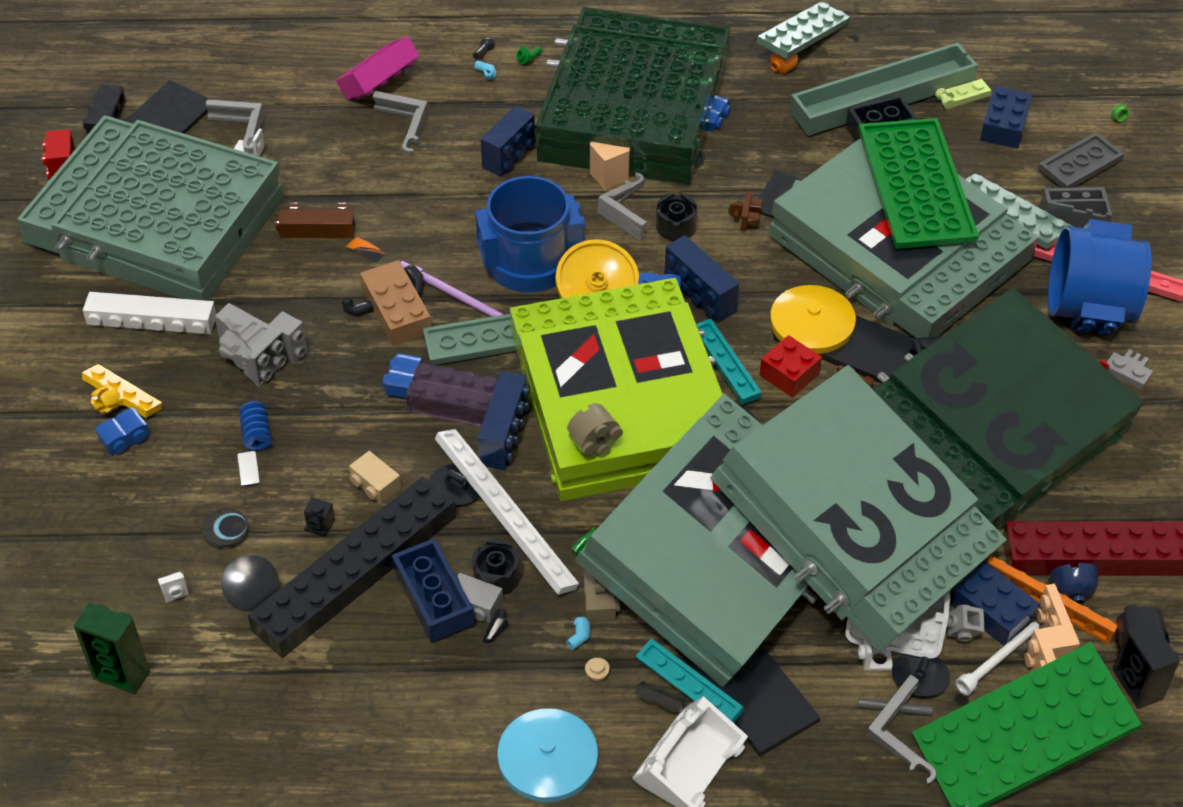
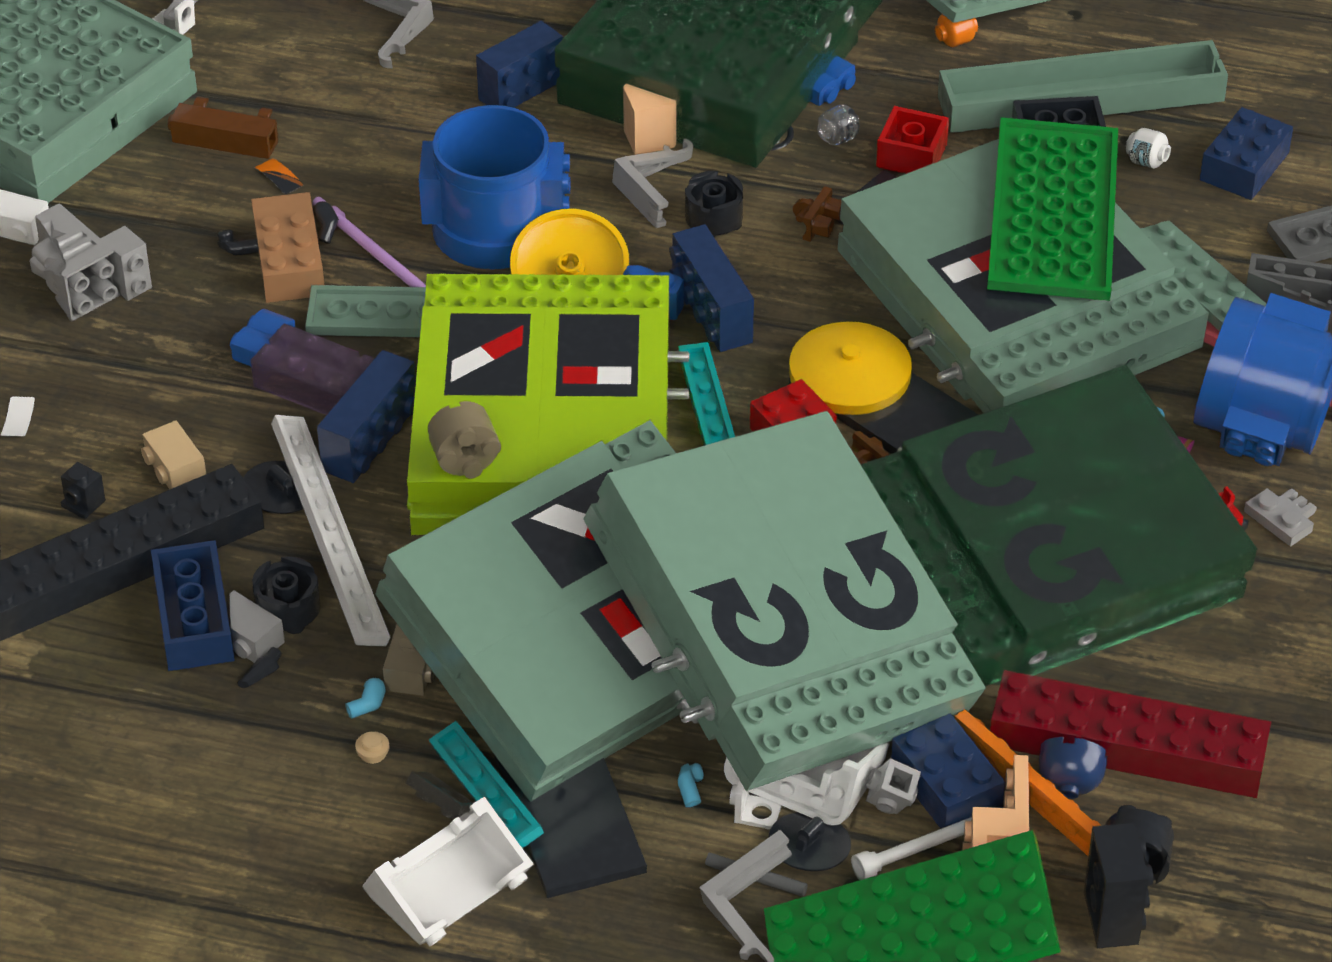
camera: 15 degrees right, 5 degrees down
blue piece [239,401,272,451] -> none
medium azure dish [498,709,598,802] -> none
yellowish green plate [935,79,991,109] -> none
none -> medium azure arm [678,763,704,807]
none -> clear head [817,104,860,146]
none -> red brick [876,106,949,174]
none -> white head [1126,128,1171,169]

